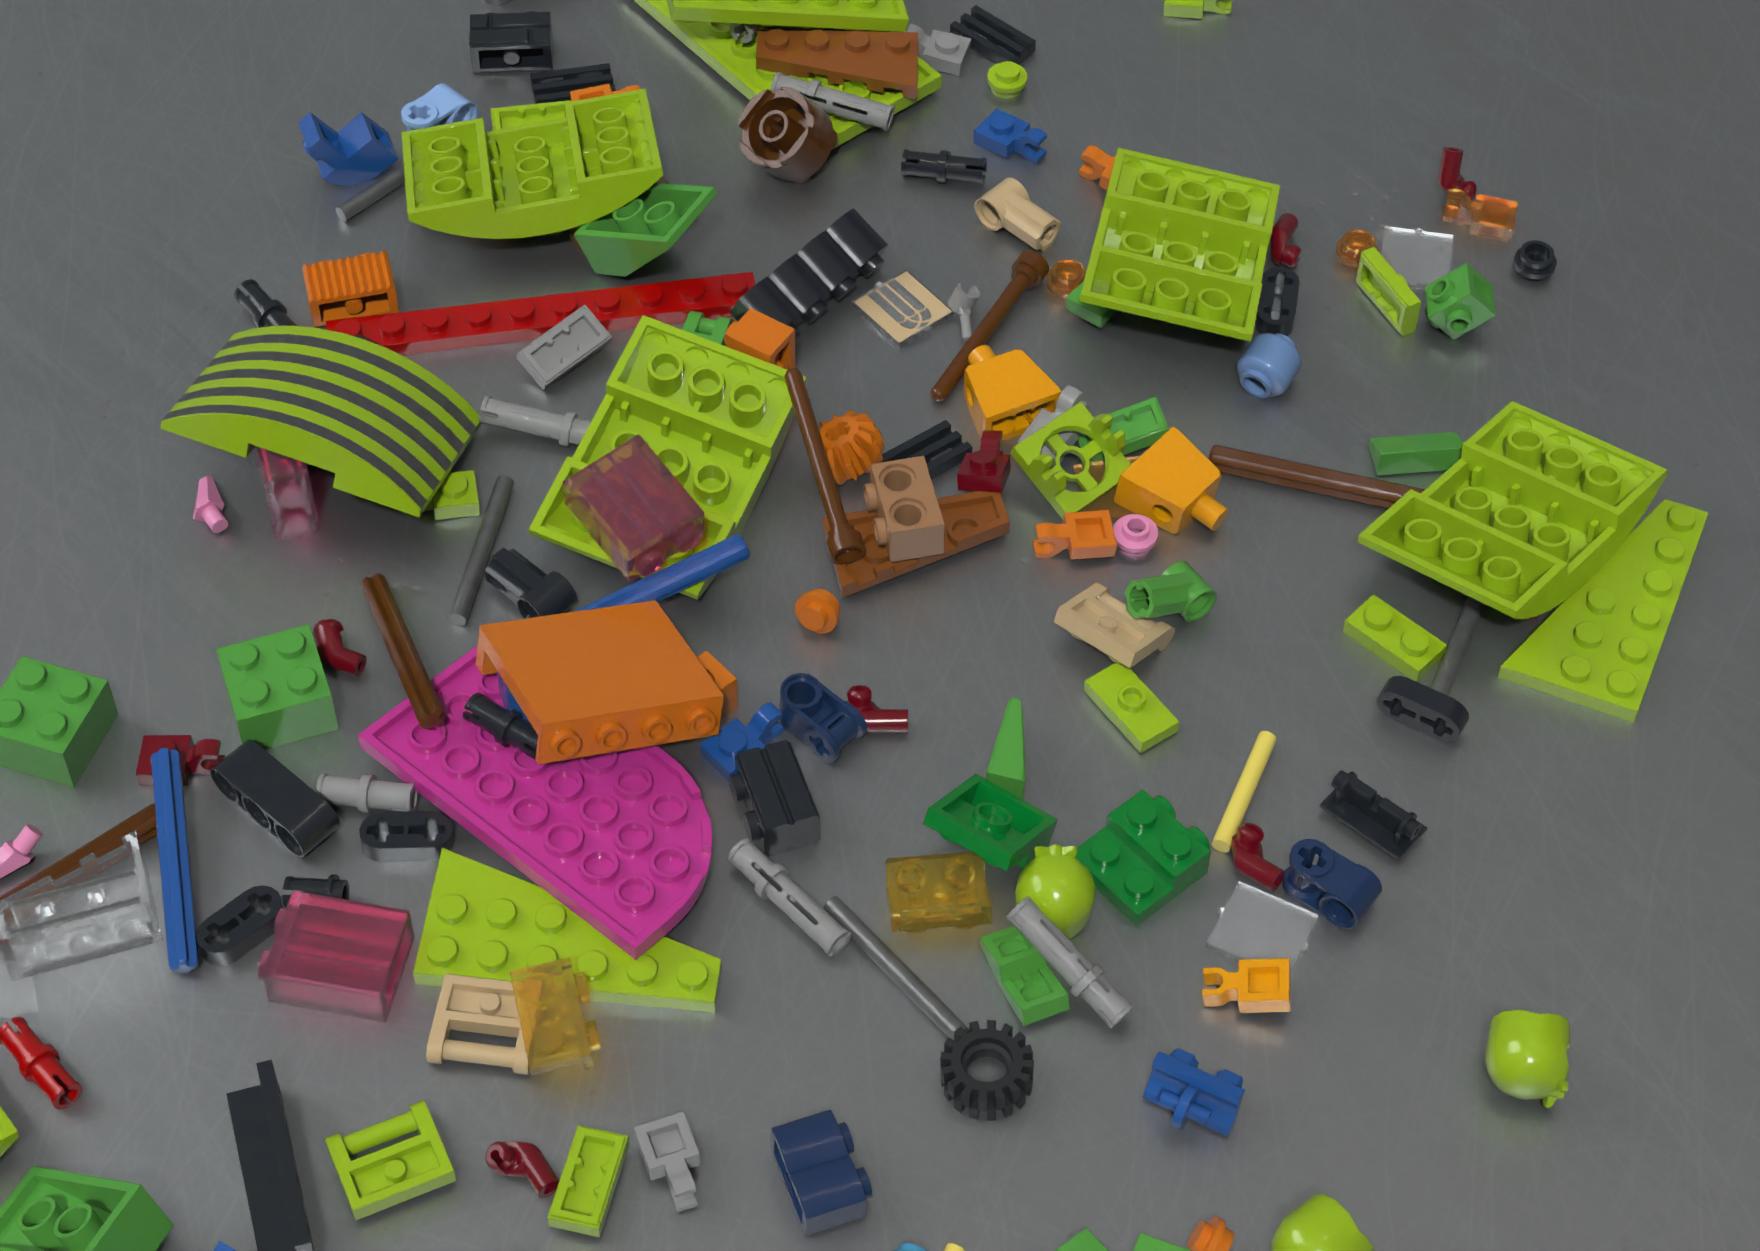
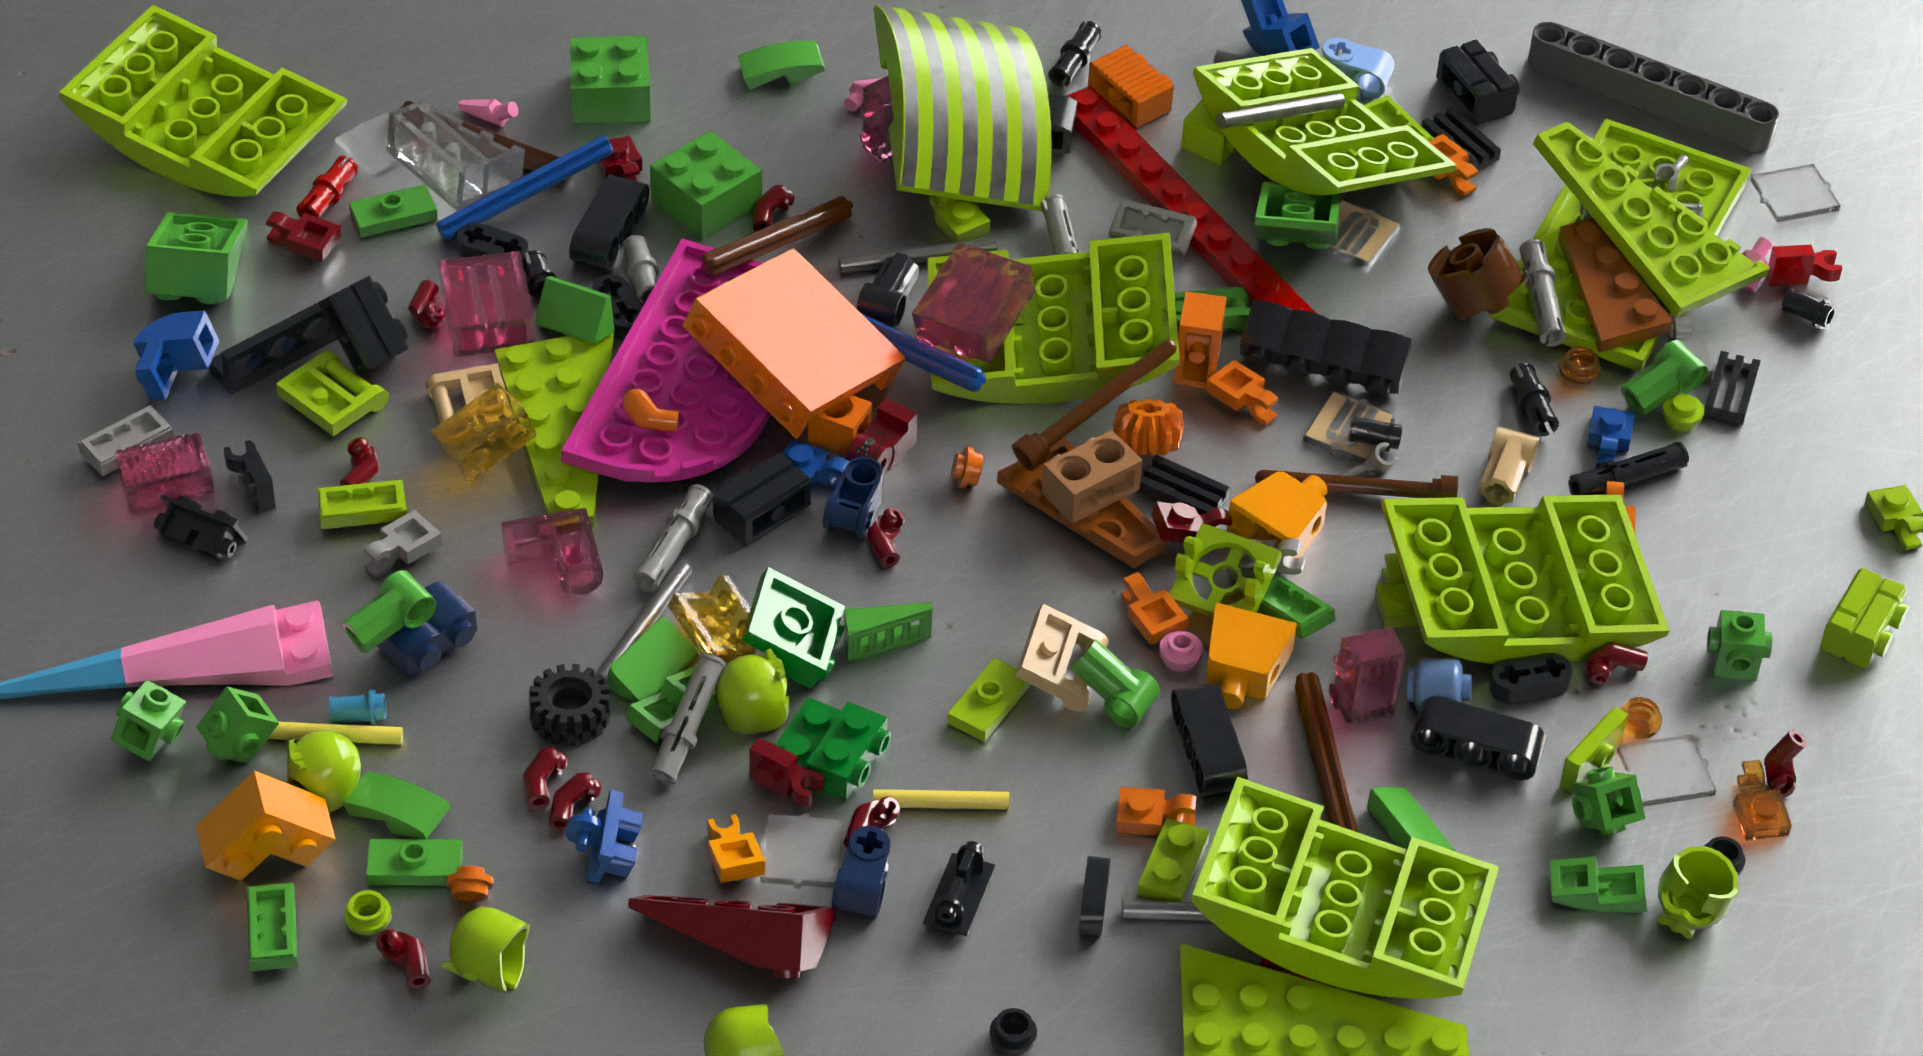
camera: 65 degrees right, 5 degrees down
none -> dark red plate [266,211,341,262]
none -> black brick [318,275,409,375]
none -> bright green piece [341,570,436,653]
none -> bright green plate [349,184,438,238]
none -> dark red arm [408,280,445,329]
none -> clear pink brick [501,508,603,596]
none -> dark red arm [523,747,568,810]
none -> bright green slope [535,276,615,343]
none -> dark red arm [548,772,602,831]
none -> bright green slope [608,617,698,703]
none -> orange arm [623,389,679,432]
none -> dark red wedge [628,895,836,979]
none -> bright green slope [738,40,826,90]
none -> dark red plate [749,737,825,808]
none -> dark red leg [845,398,917,475]
none -> black plate [989,1008,1037,1054]
none -> orange plate [1116,787,1196,836]
none -> black beam [1171,683,1248,796]
none -> lime brick [1181,98,1238,165]
none -> orange plate [1206,360,1278,425]
none -> flat silver bar [1216,93,1345,129]
none -> clear pink brick [1329,627,1405,724]
none -> black pin [1348,415,1403,452]
none -> lime plate [1375,553,1419,628]
none -> black beam [1410,696,1546,781]
none -> bright green slope [1550,857,1647,913]
none -> clear orange plate [1559,347,1601,384]
none -> black pin [1568,441,1689,495]
none -> bright green piece [1621,340,1708,416]
none -> lime helmet [1657,846,1739,940]
none -> bright green brick [1707,610,1772,681]
none -> lime brick [1820,567,1909,669]

